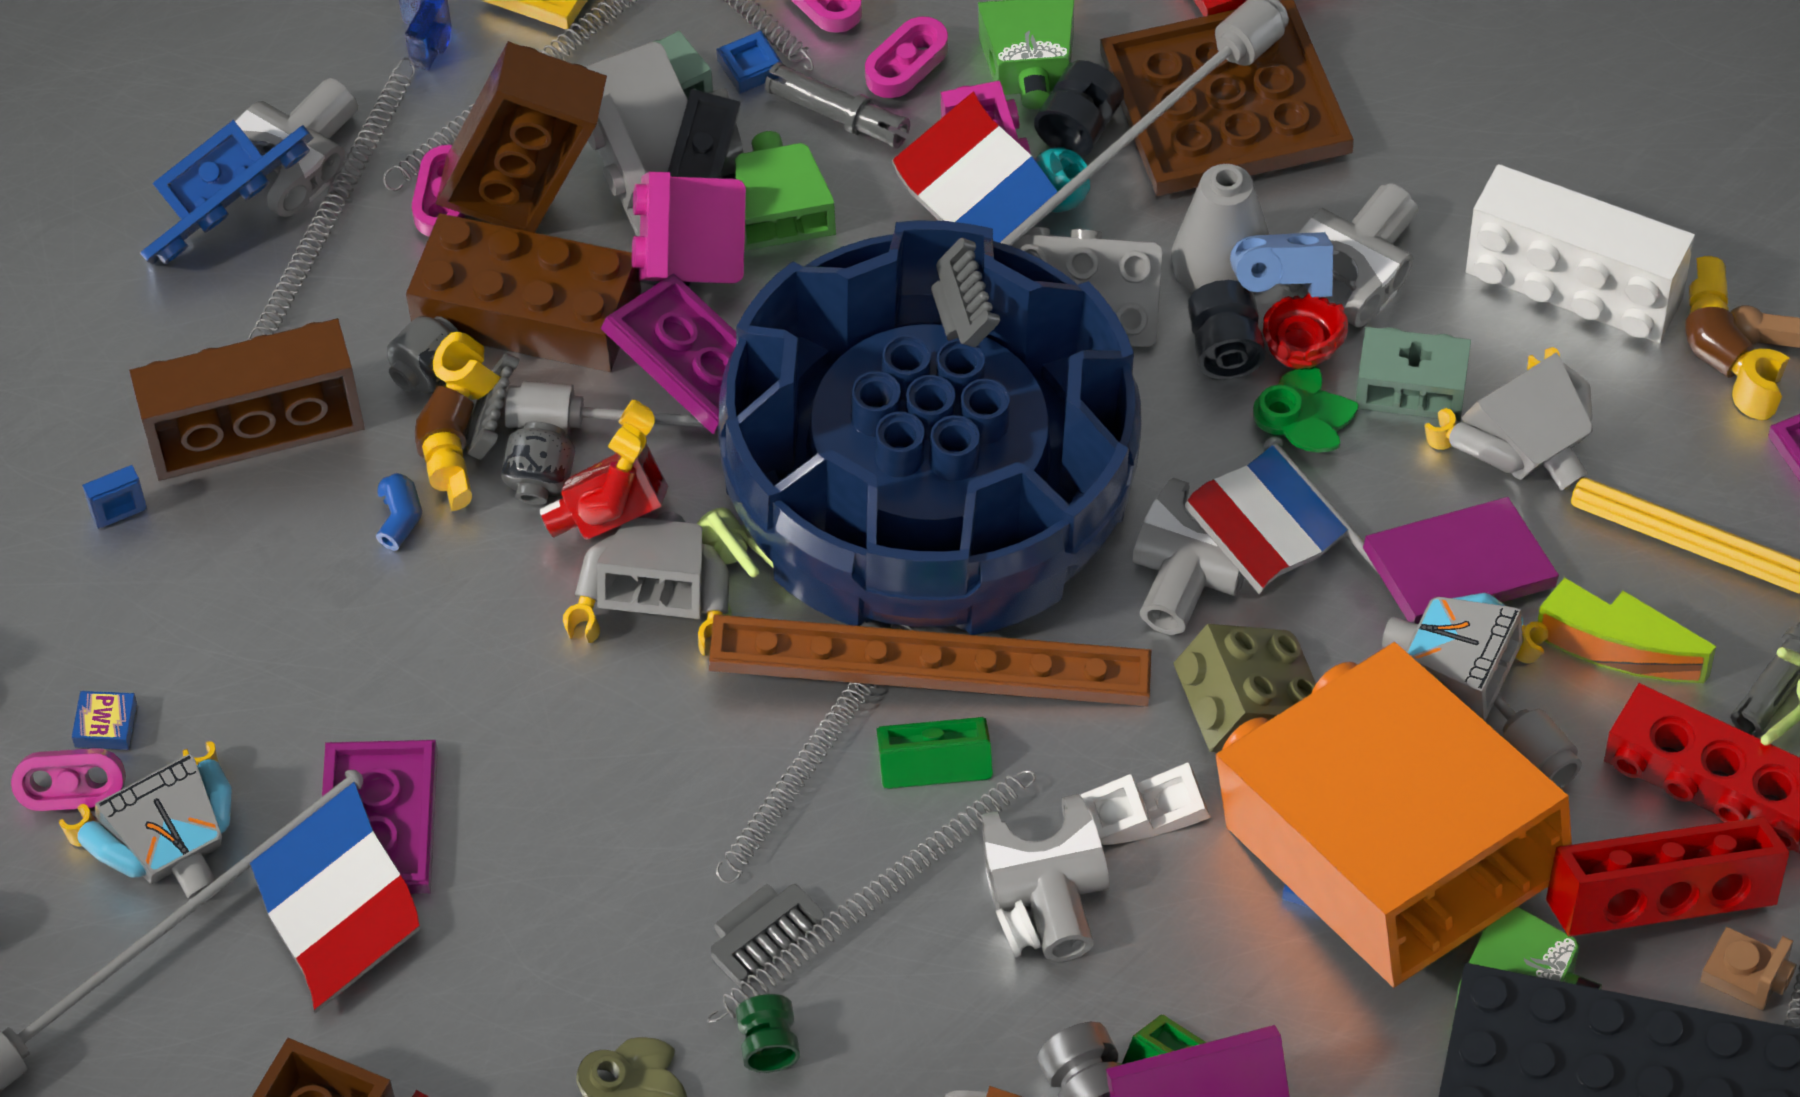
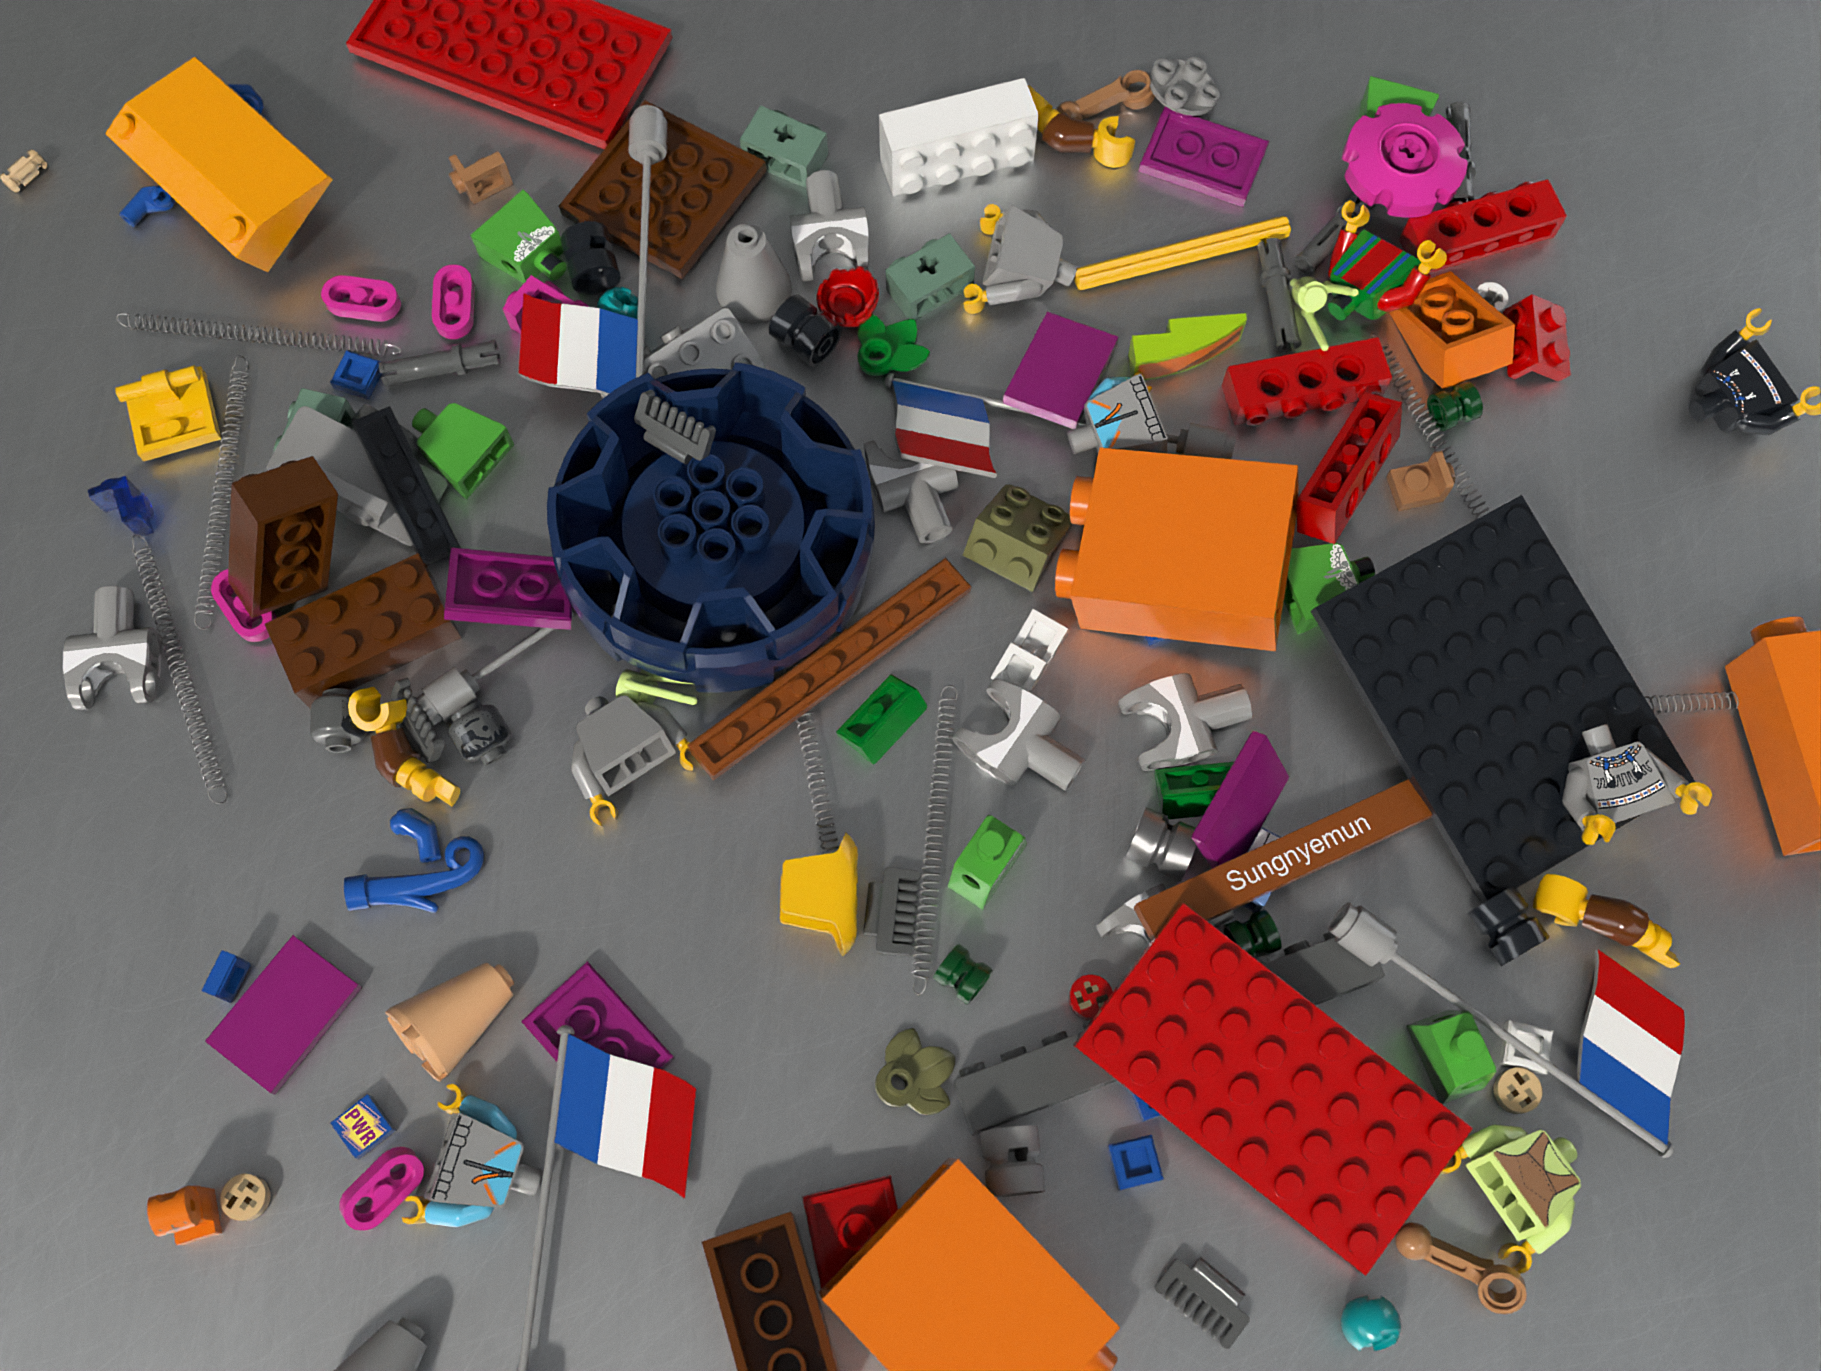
camera: 45 degrees left, 15 degrees up
reddish brown brick [129,318,365,481] -> none
blue bracket [140,120,314,265] -> none
red torso [540,399,669,540] -> none
dark pink bracket [632,171,746,284] -> none
white bush [995,900,1041,958] -> none
medium blue leg [1230,232,1333,297] -> none
none -> magenta tile [205,935,362,1095]
none -> blue plant [344,836,484,913]
none -> light nougat cone [385,962,514,1082]
none -> sand green brick [740,105,828,188]
none -> yellow piece [780,832,858,956]
none -> bright green torso [948,814,1027,910]
none -> light grey connector [1118,673,1252,771]

